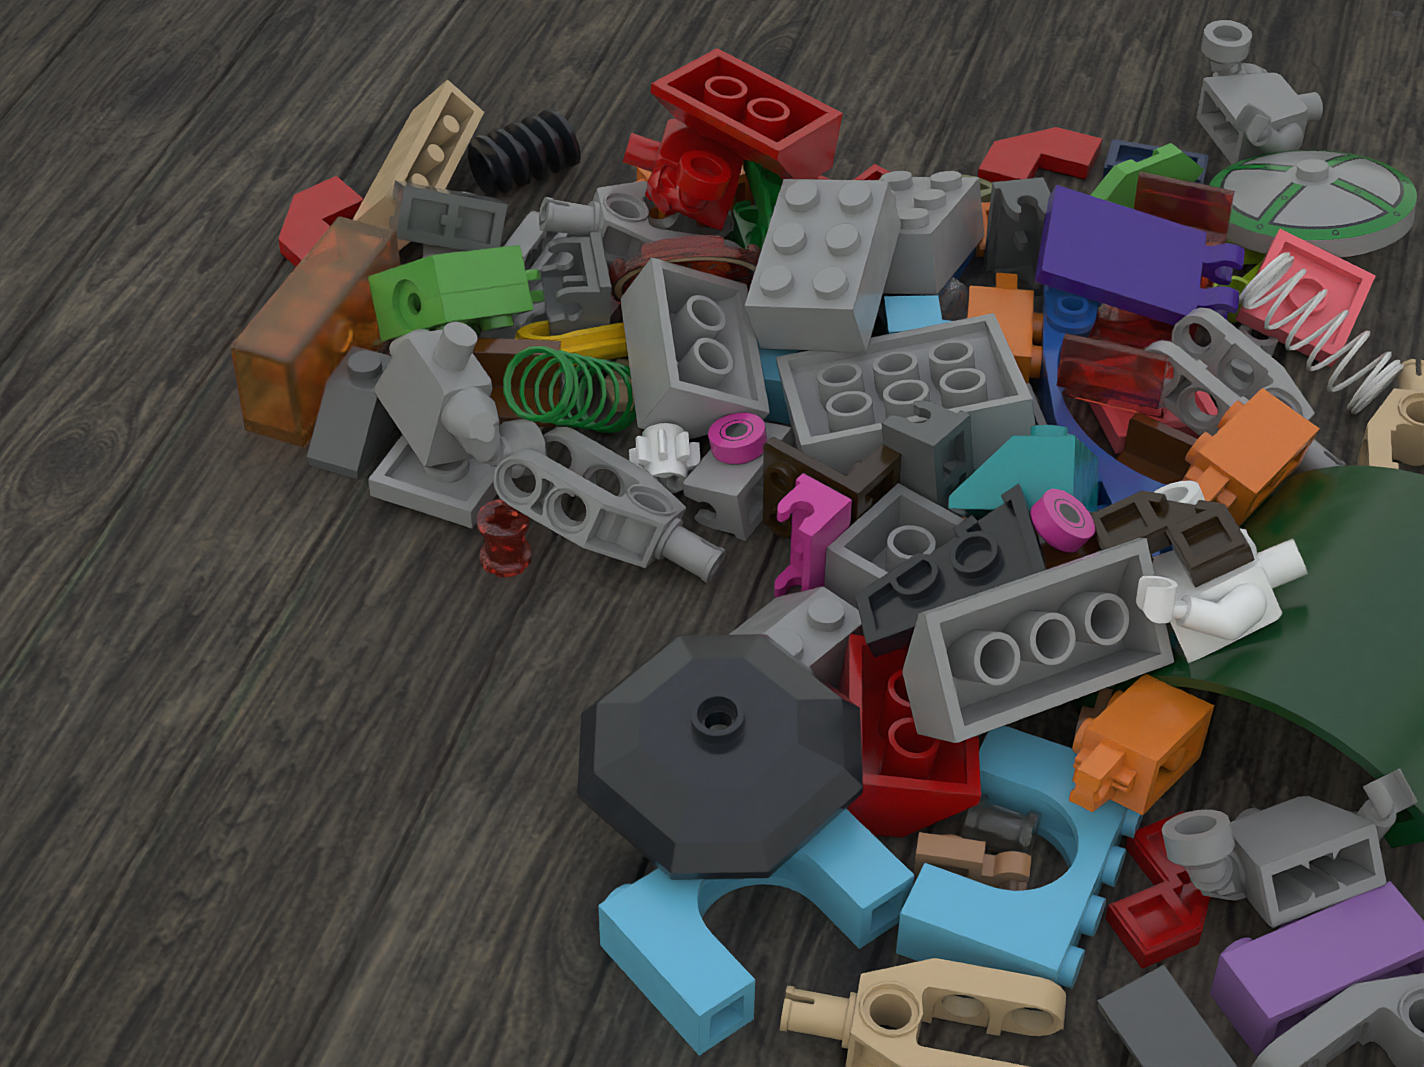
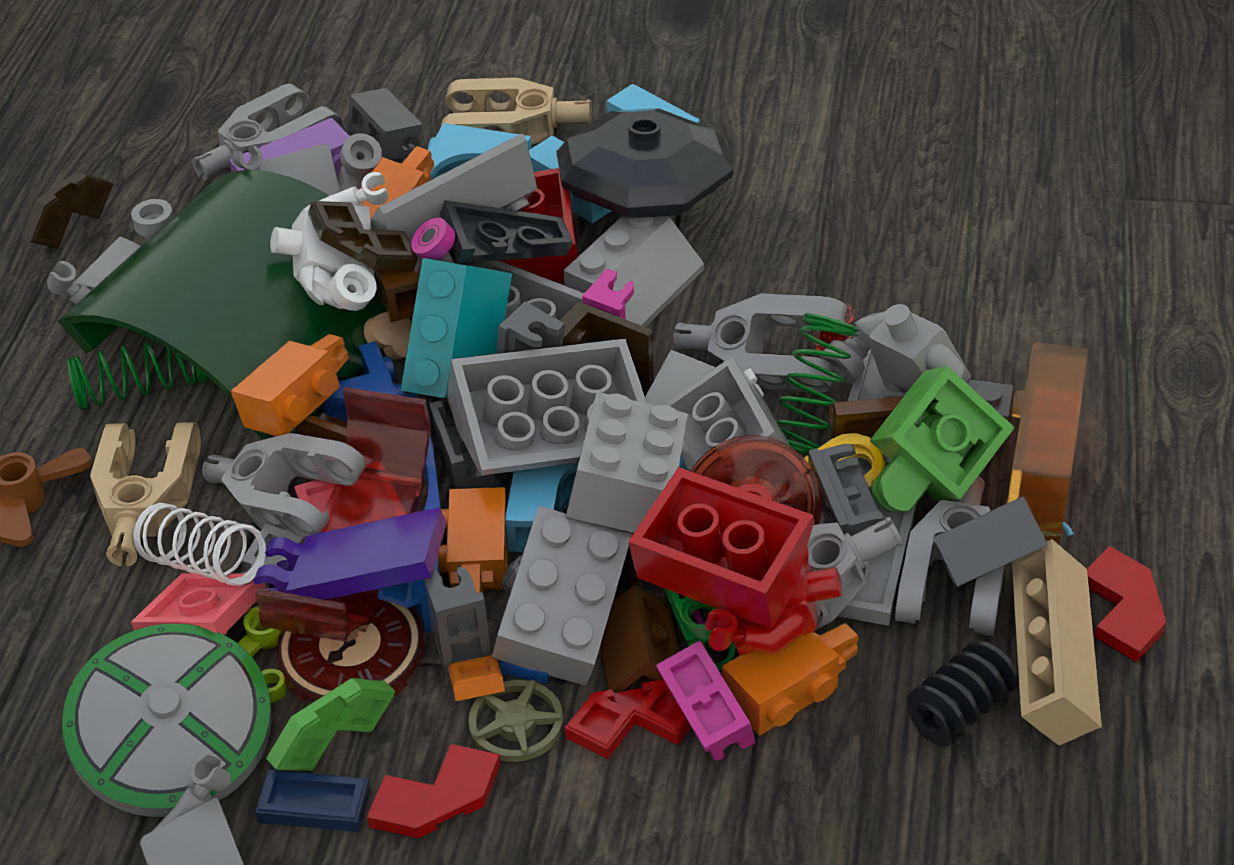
camera: 175 degrees right, 0 degrees up
dark pink tile [708,413,768,464] -> none
medium azure tile [883,295,943,335] -> none

